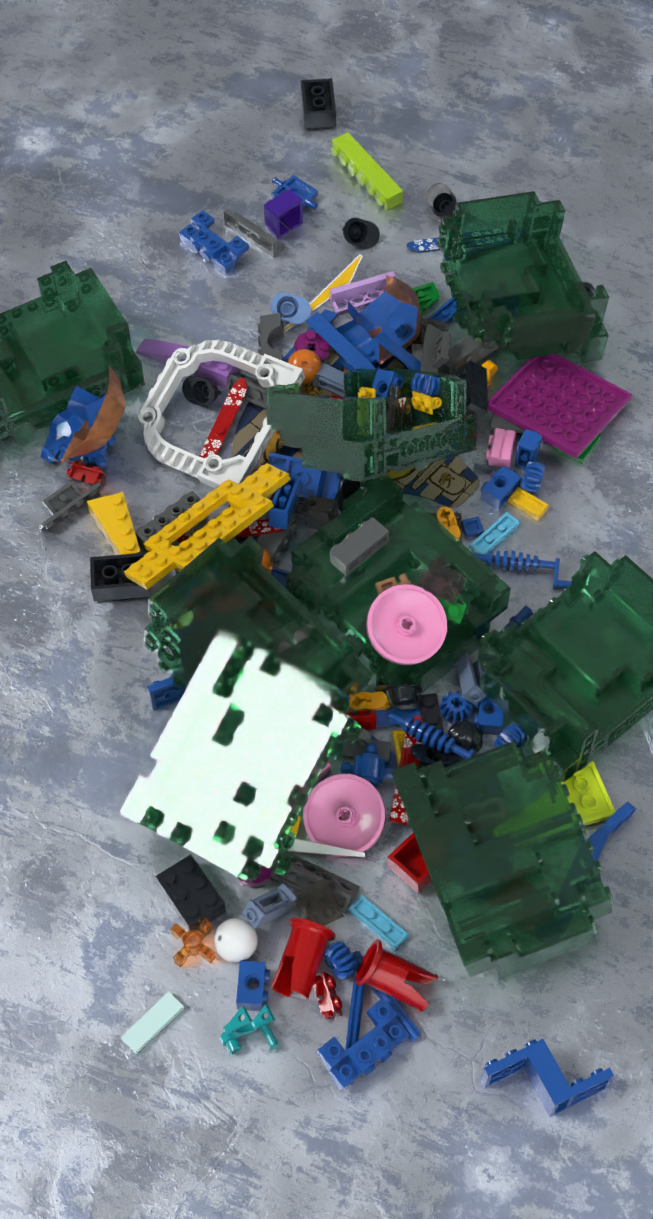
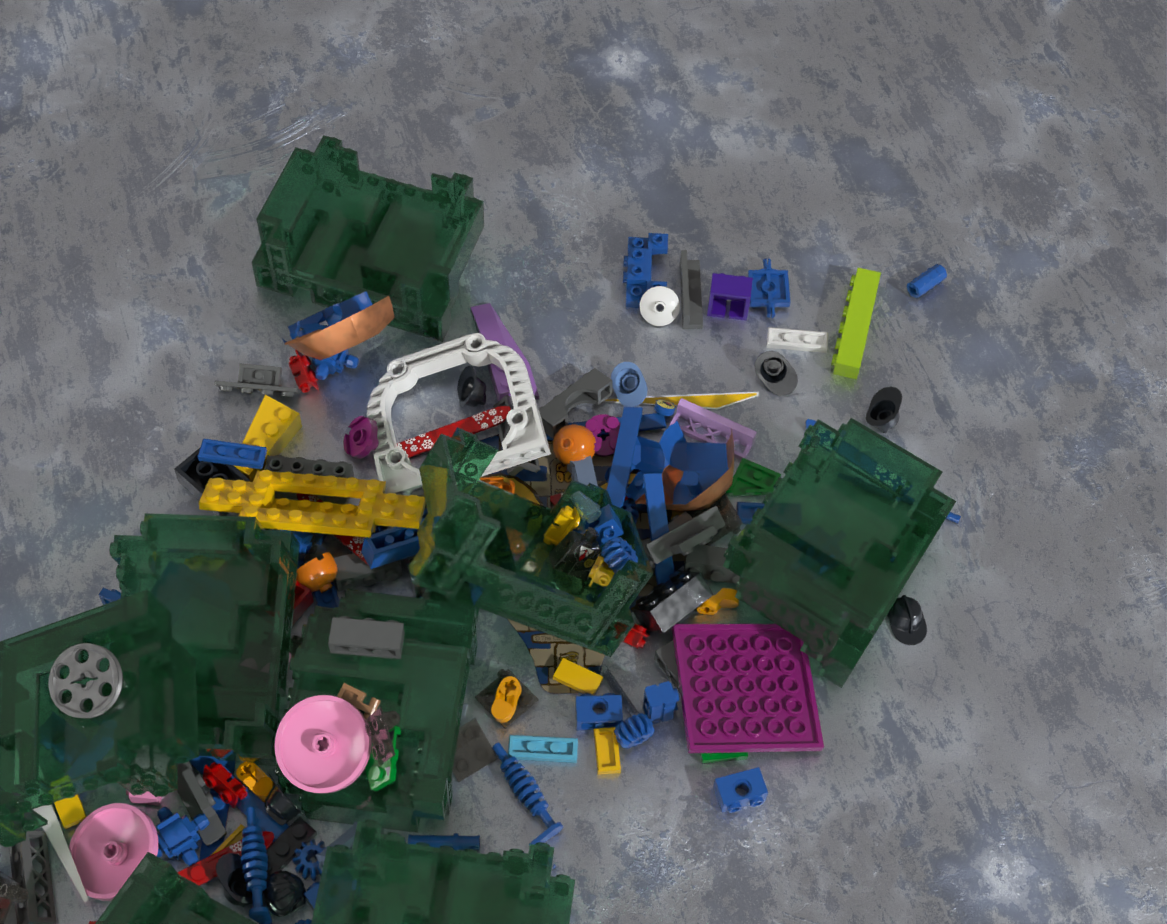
camera: 45 degrees right, 0 degrees up
black brick [301,78,336,128] -> none
blue tile [461,516,484,539] -> none
bright pink brick [485,428,516,469] -> none
none -> flat silver wedge [49,643,123,718]
none -> blue tile [198,438,267,469]
none -> magenta plate [343,416,379,459]
none -> yellow tile [553,658,603,696]
none -> clear light blue cone [571,491,602,523]
none -> white dish [640,286,680,326]
none -> blue tile [654,399,676,416]
none -> blue brick [713,767,768,813]
none -> white tile [766,327,828,353]
none -> blue axle [907,264,947,298]

